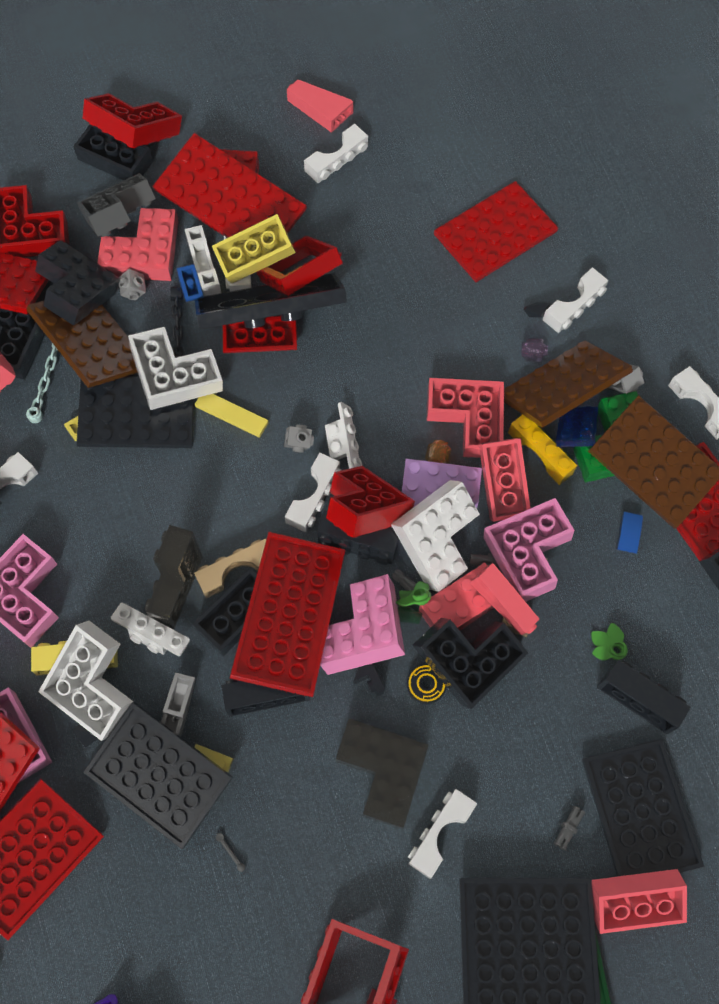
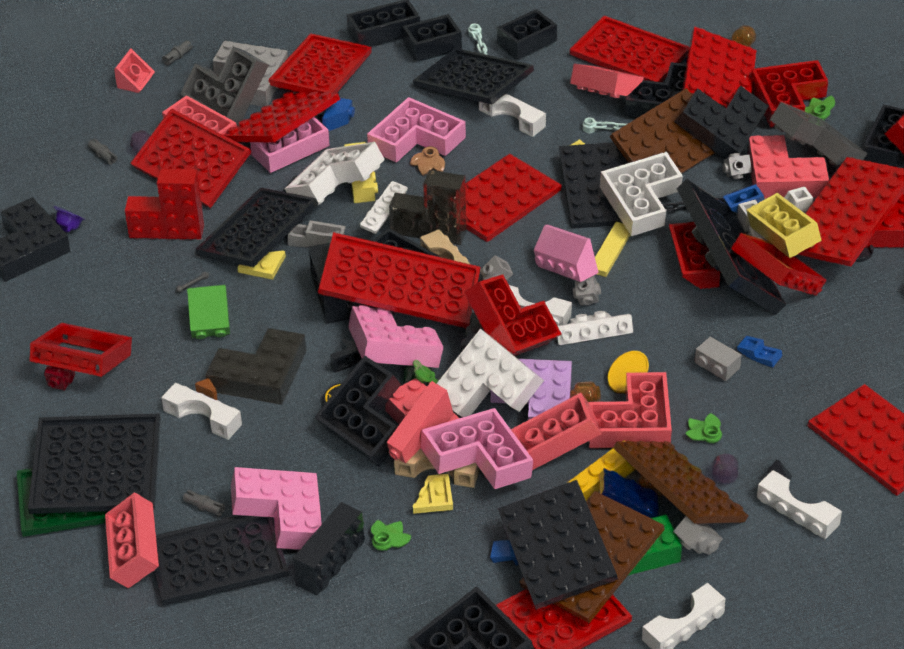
camera: 90 degrees right, 25 degrees down
none -> red brick [125,169,204,239]
none -> bright green slope [187,285,230,339]
none -> dark orange slope [195,378,218,400]
none -> bright pink brick [231,467,322,550]
none -> medium nougat plate [410,146,445,176]
none -> light yellow wing [413,474,453,514]
none -> red plate [435,153,562,242]
none -> light grey brick [480,256,513,280]
none -> black plate [498,480,618,610]
none -> bright pink slope [534,225,599,282]
none -> yellow piece [608,351,649,393]
none -> bright green plate [686,413,722,443]
none -> light grey brick [695,337,742,381]
none -> blue slope [737,336,782,367]
none -> bright green plate [805,96,835,120]

